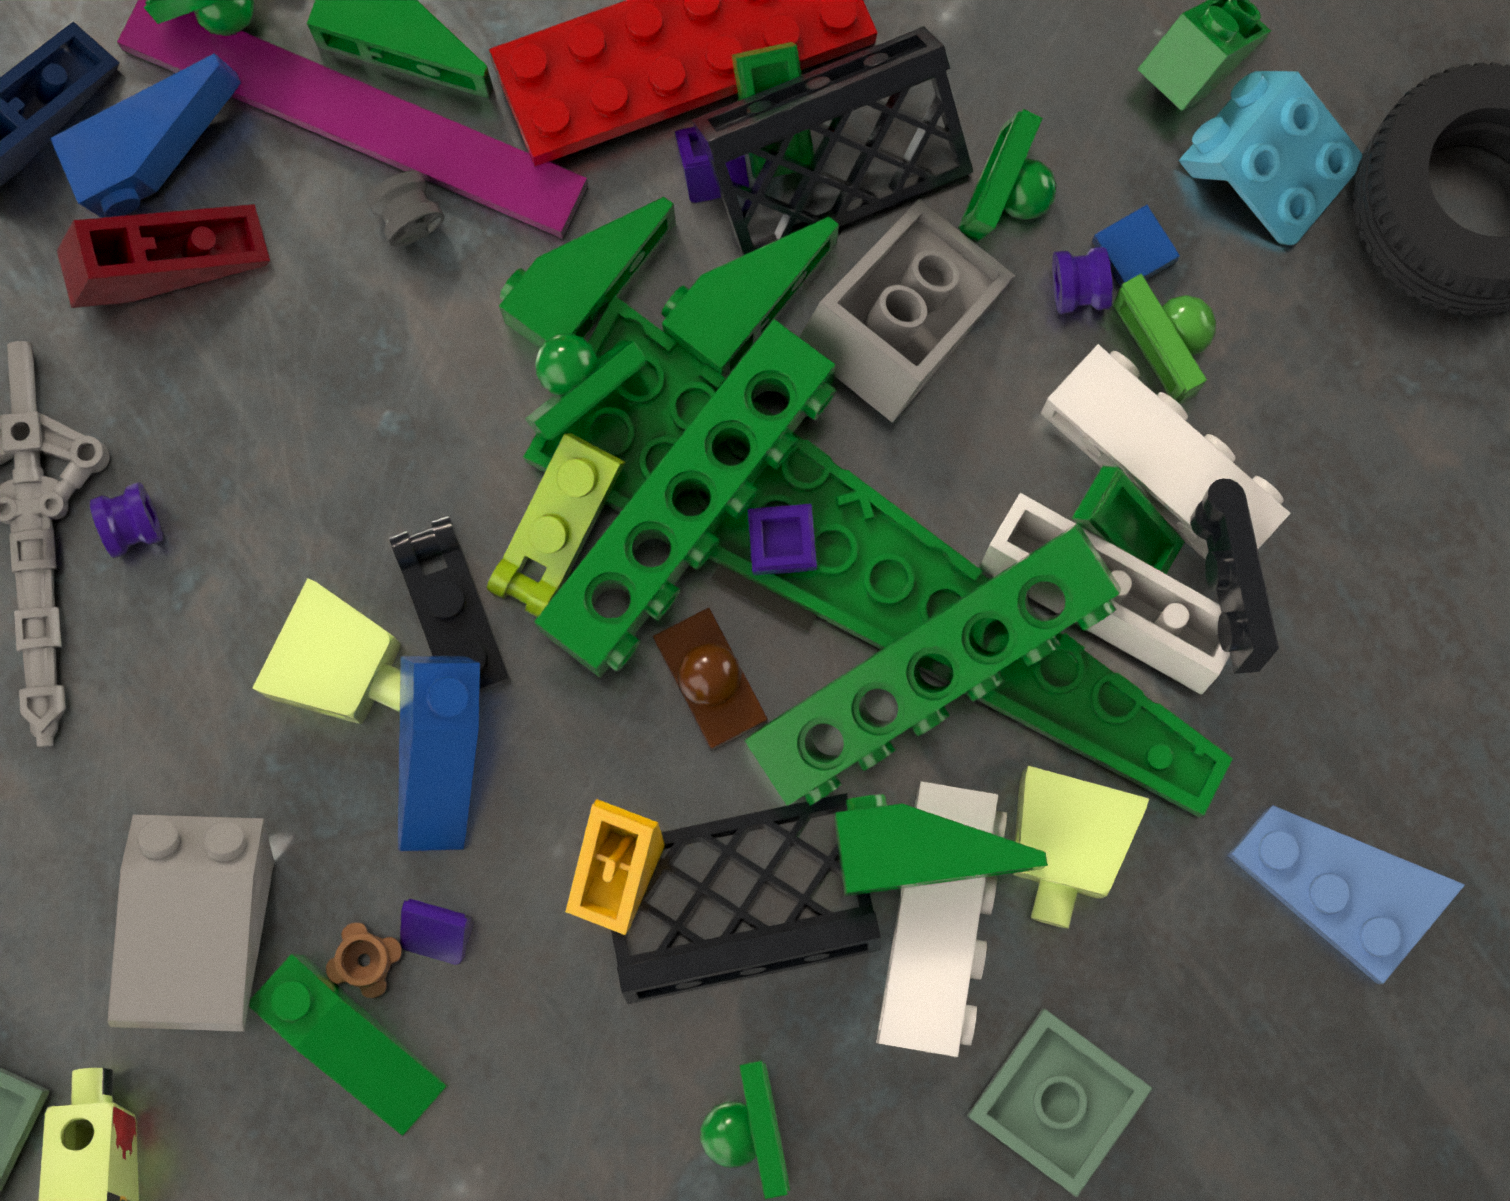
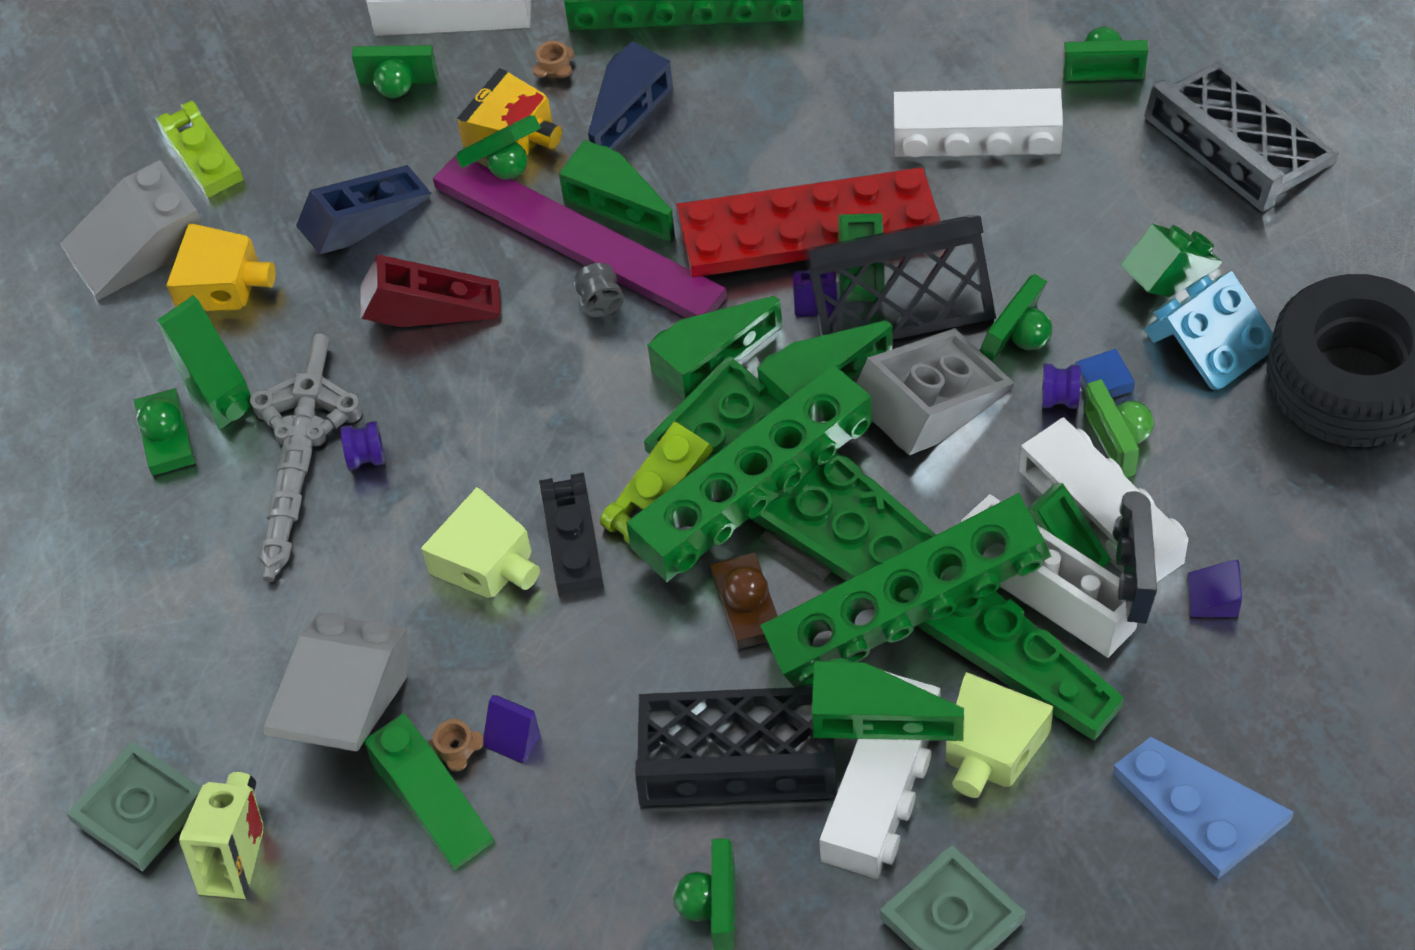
camera: 15 degrees right, 25 degrees down
blue slope [50,53,241,218] -> none
blue slope [398,656,480,851] -> none
green tile [525,333,647,440] -> none
yellow slope [565,799,665,935] -> none
dark purple tile [748,504,817,576] -> none
none -> dark purple slope [1187,560,1242,617]

